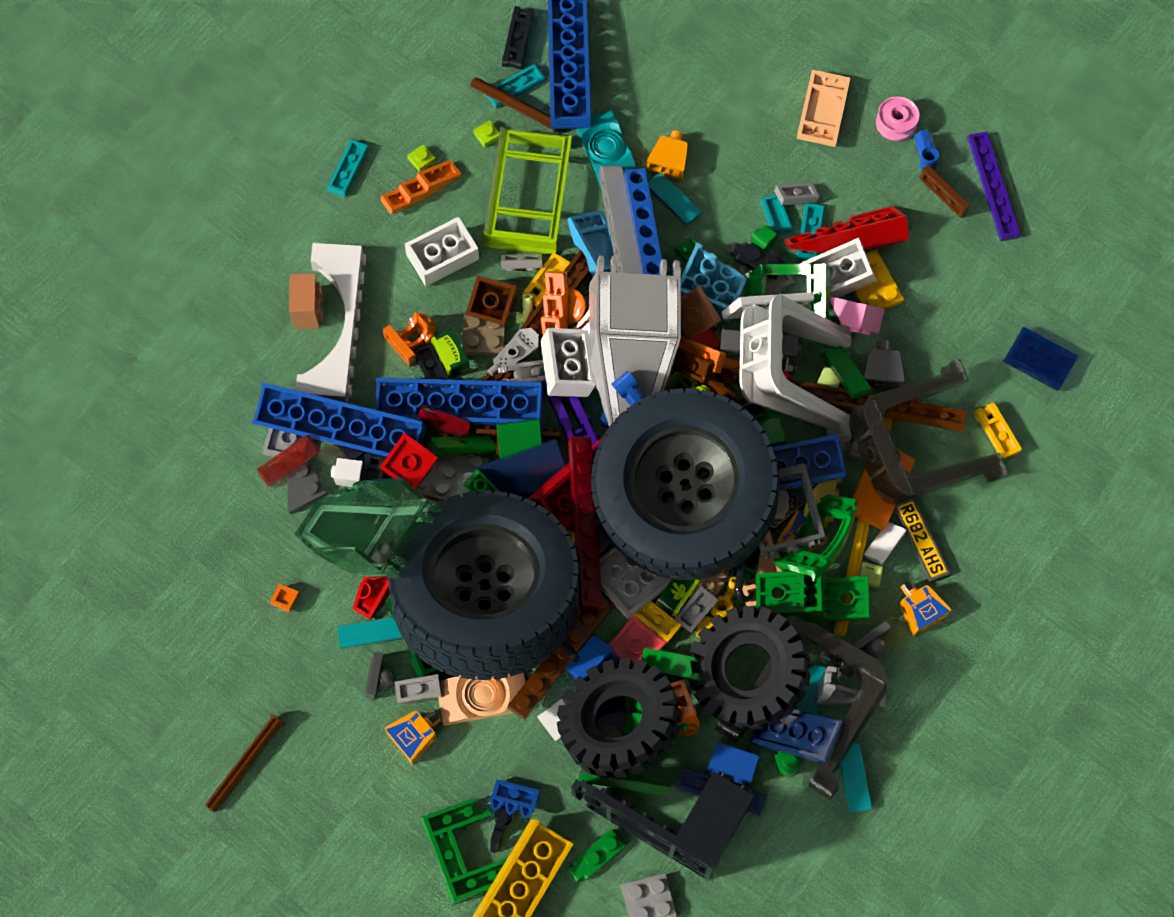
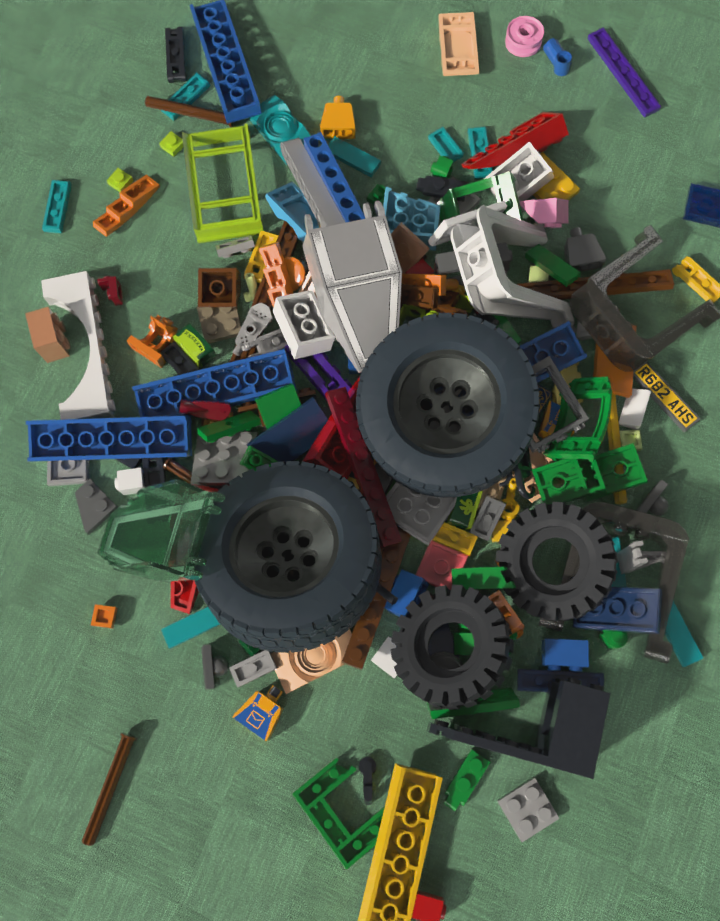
camera: 10 degrees left, 5 degrees up
clear red tile [256,435,320,487] -> none
red plate [379,433,440,493] -> none
white brick [405,217,479,286] -> none
blue plate [490,779,540,819] -> none
blue piece [611,370,647,406] -> none
light grey plate [774,182,819,205] -> none
torso [899,580,951,636] -> none
reddish brown tile [920,165,970,219] -> none
none -> dark red bracket [97,276,123,306]

